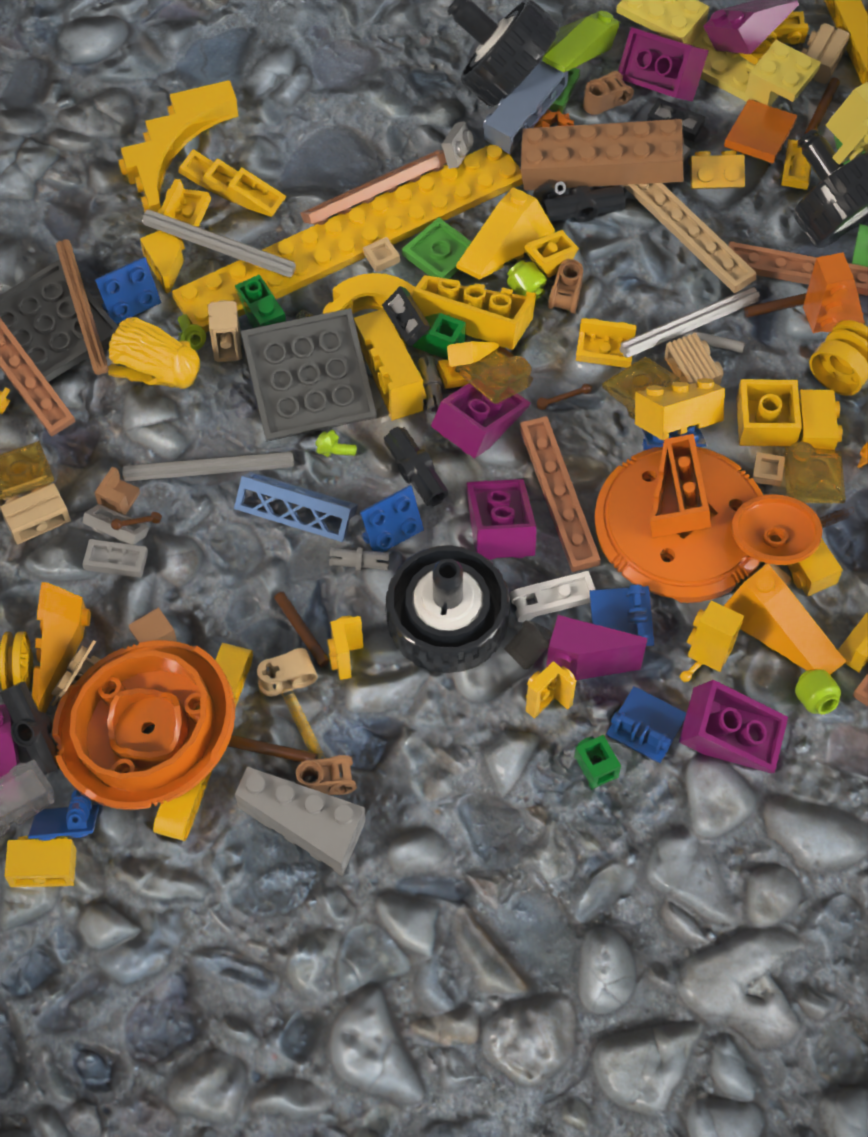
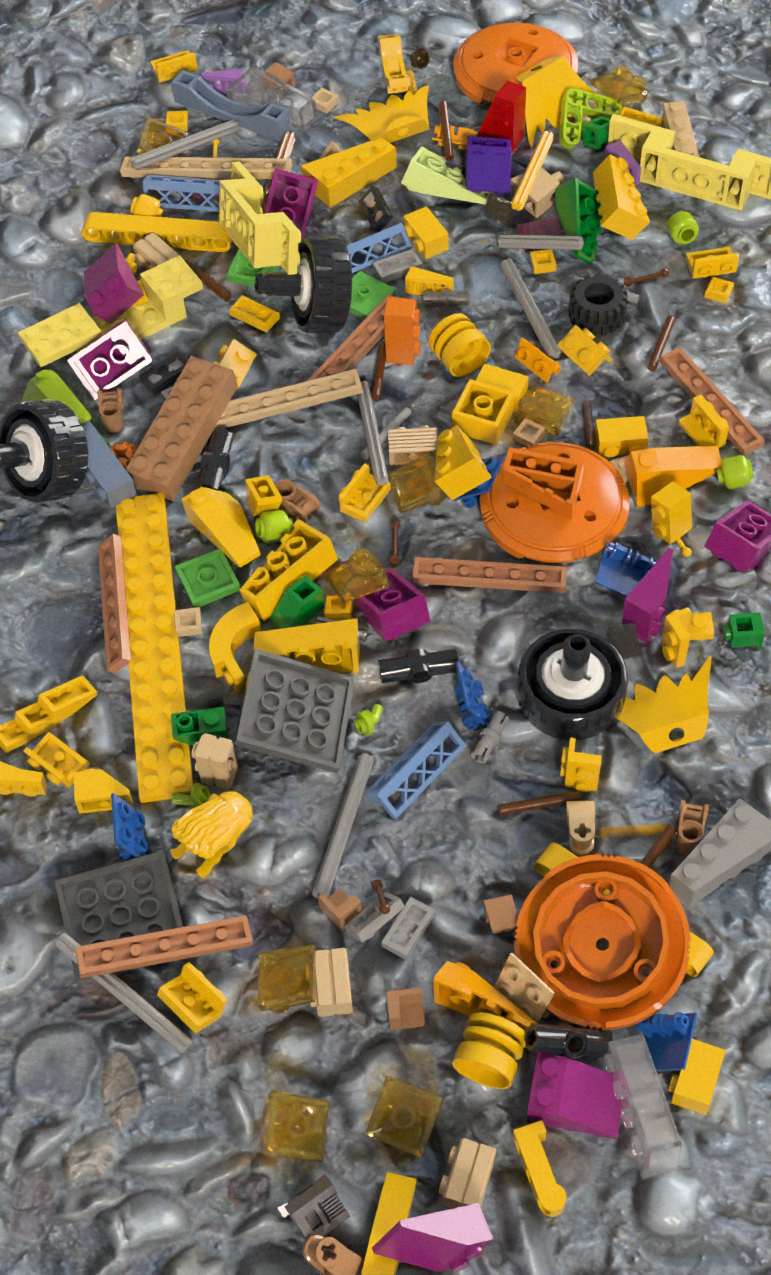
camera: 65 degrees left, 5 degrees down
medium nougat axle [56,239,109,375] -> none
light grey axle [143,209,296,277] -> none
black piece [382,286,431,346] -> none
light grey piece [441,121,473,169] -> none
yellow slope [447,341,499,367] -> none
magenta slope [466,479,536,560] -> none
white plate [509,570,595,623] -> none
black arm [533,179,566,205] -> none
blue hinge [605,686,686,763] -> none
orange tile [724,99,797,163] -> none
orange dish [732,494,822,565] -> none
none -> medium nougat panel [386,988,425,1030]
none -> yellow piece [617,656,711,753]
none -> yellow plate [687,612,714,640]

